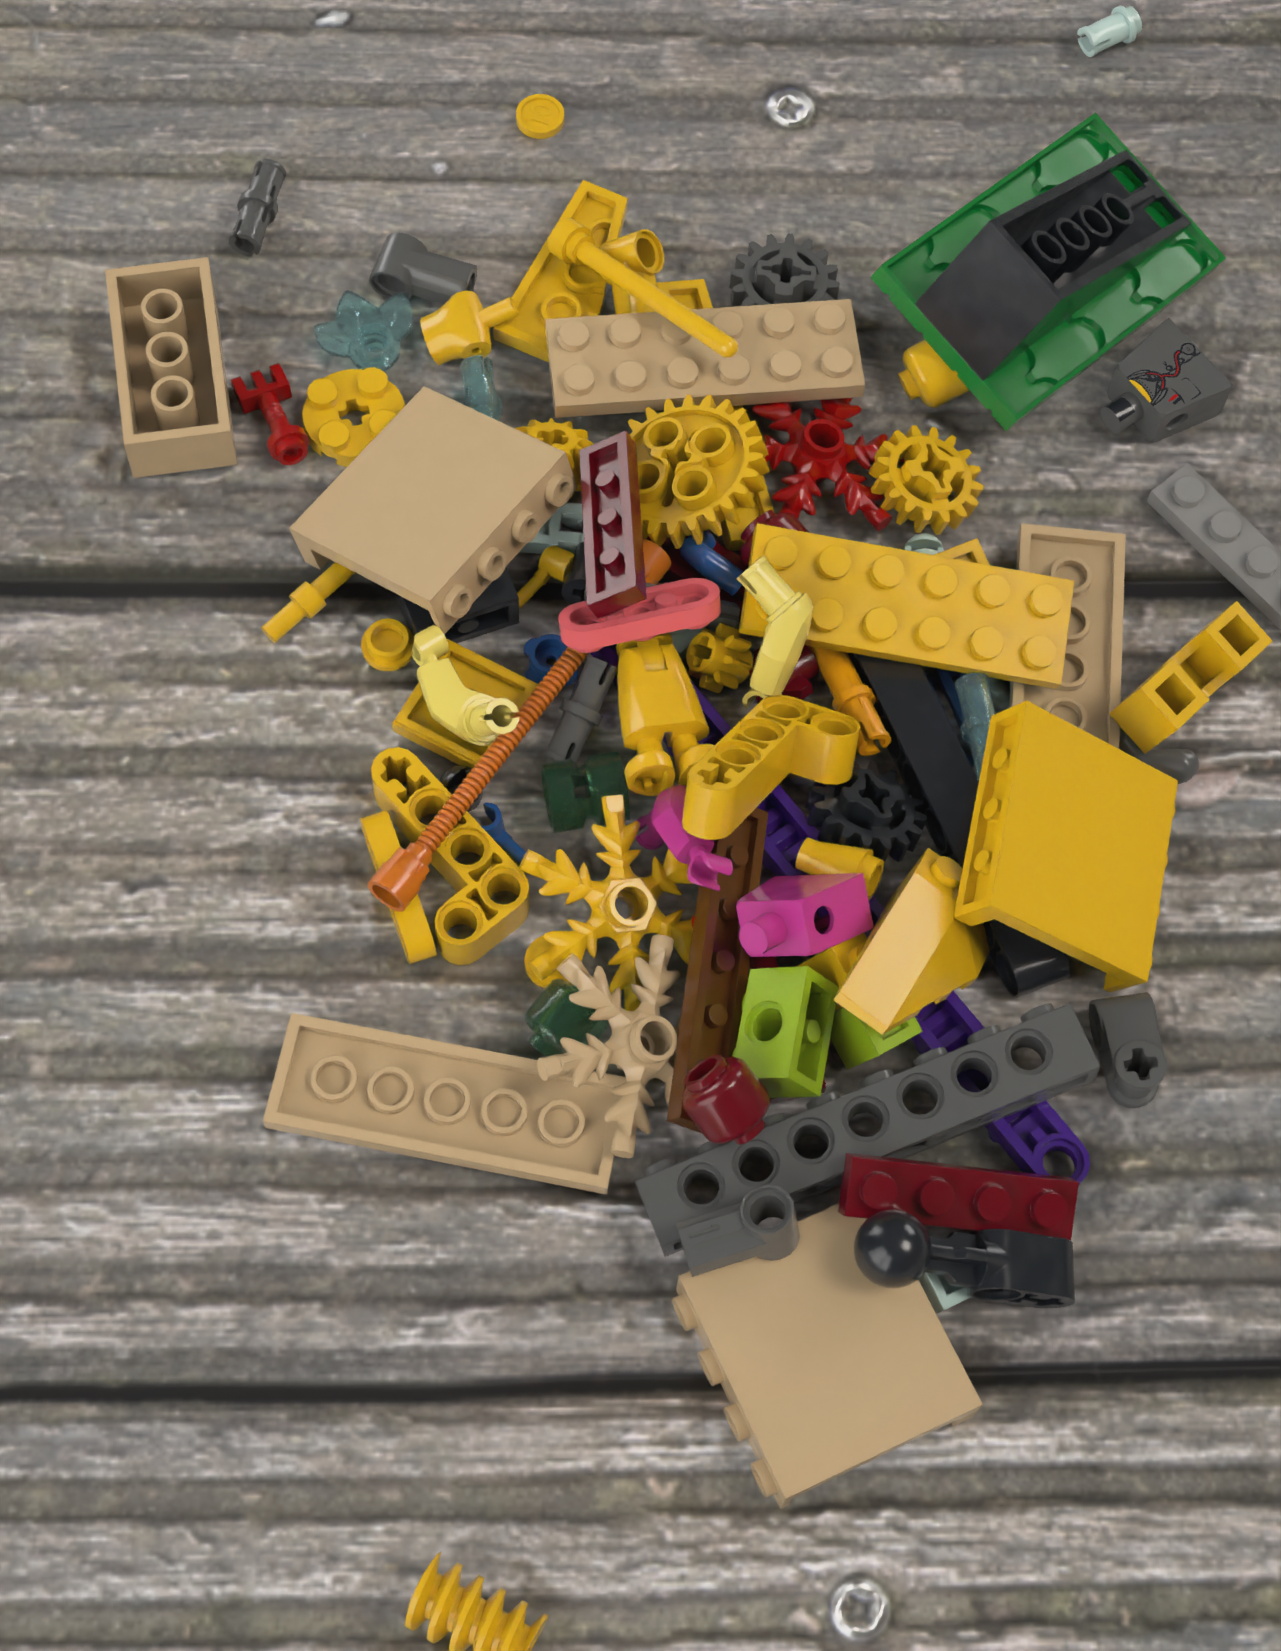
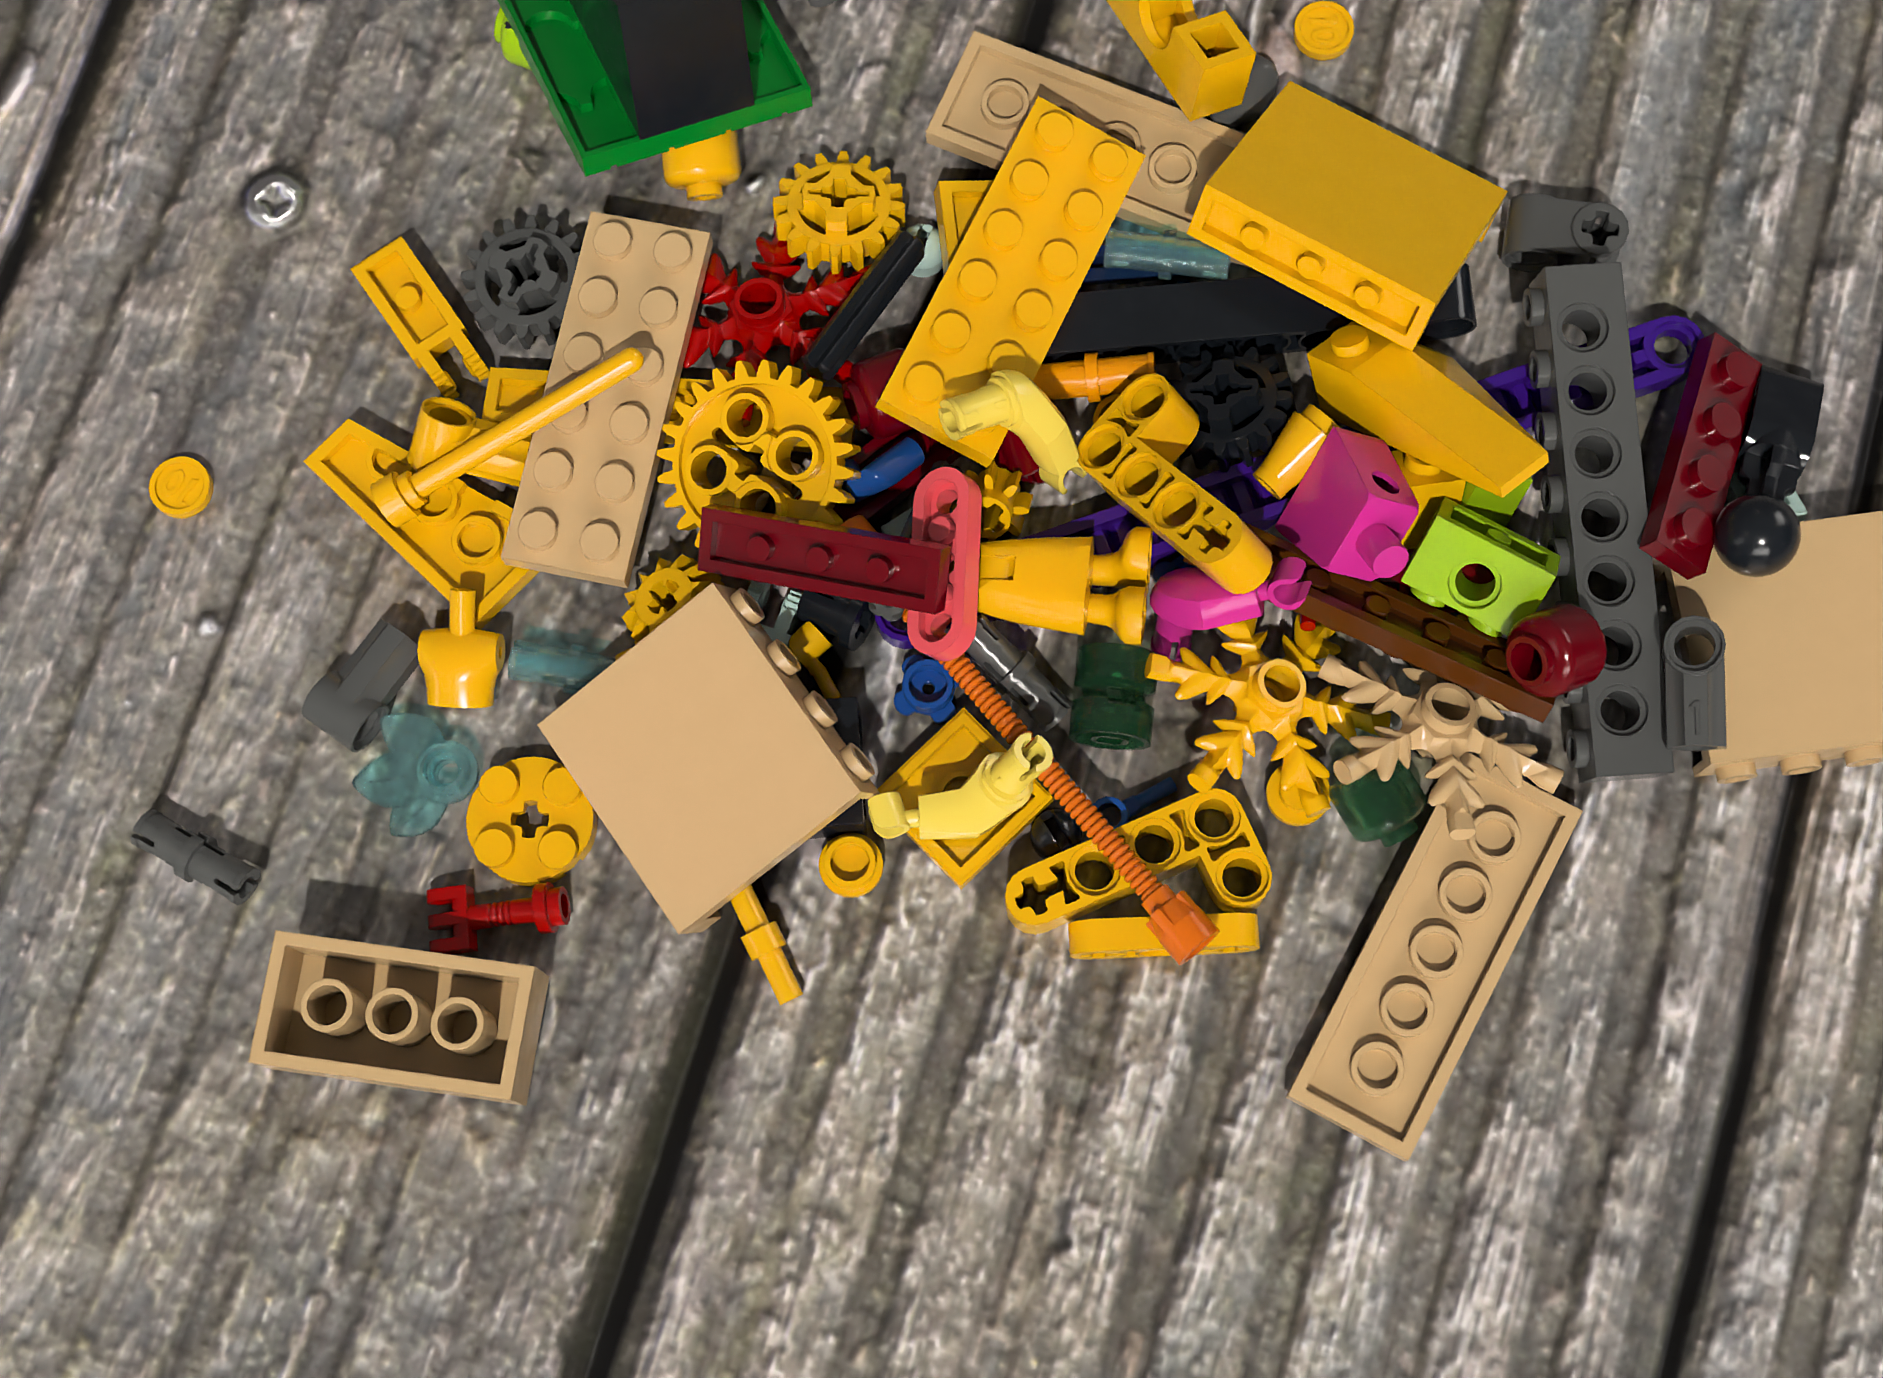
camera: 60 degrees left, 10 degrees up
none -> yellow hinge [350,236,490,399]
none -> black axle [802,230,925,382]
none -> yellow piece [1293,1,1354,60]

